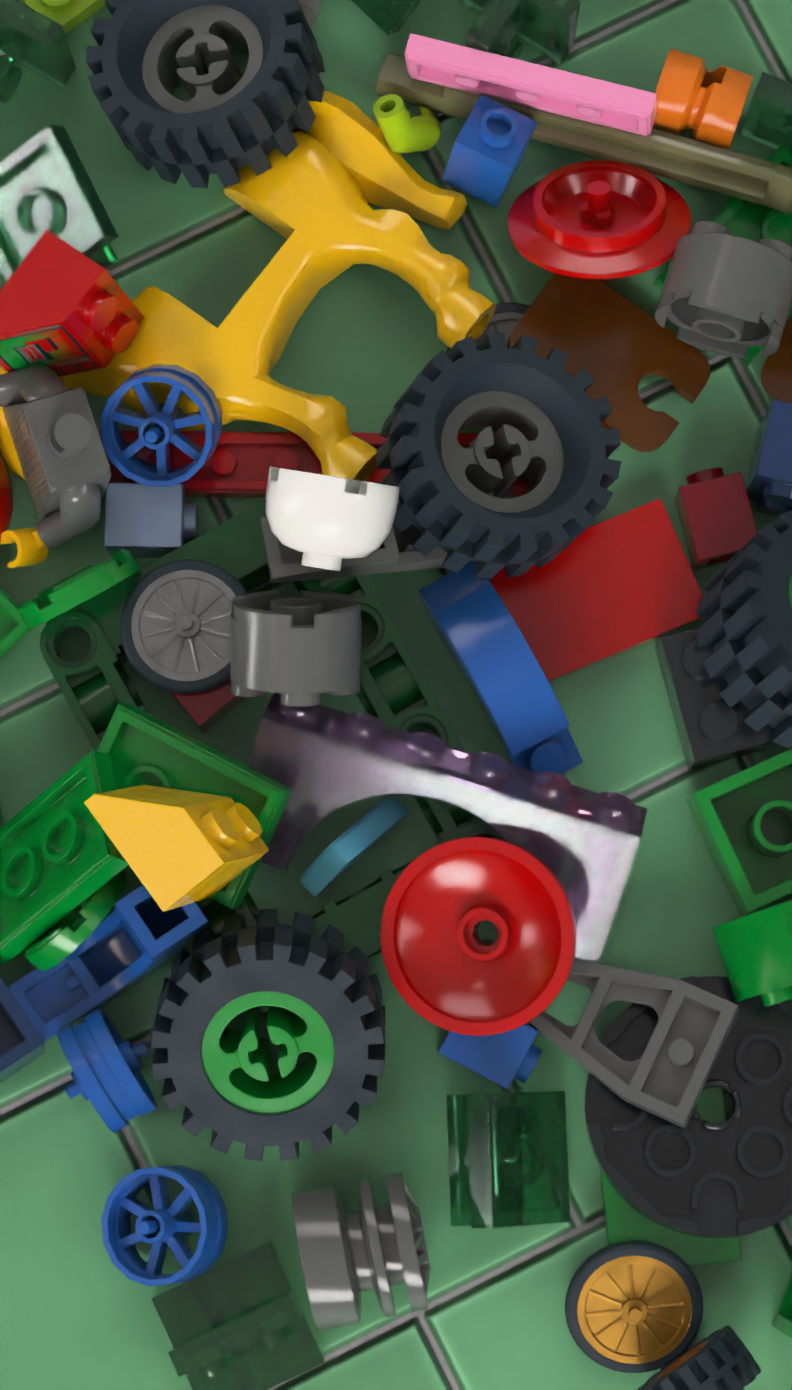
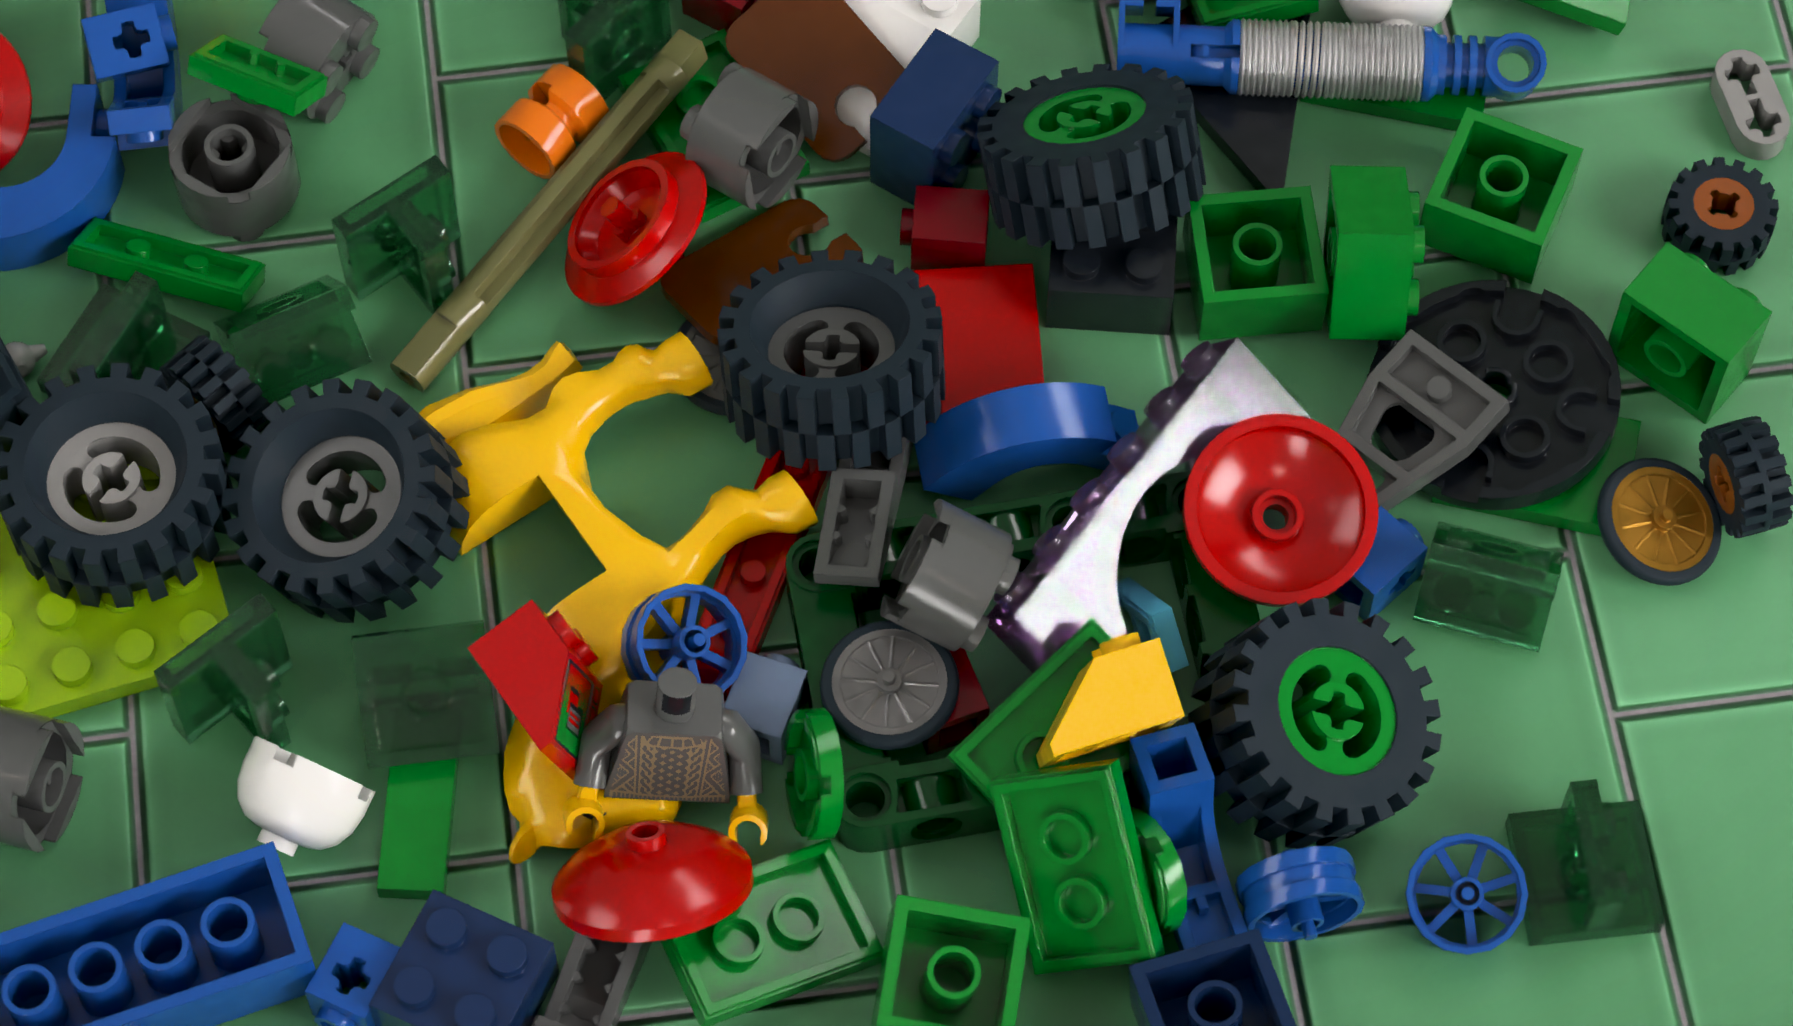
camera: 75 degrees left, 20 degrees down
white cylinder [266,466,400,571] -> none
dark grey wheel [291,1172,431,1331] -> none
lime arm [373,94,441,154] -> none
bright pink tile [404,33,657,136] -> none
blue brick [441,94,538,208] -> none

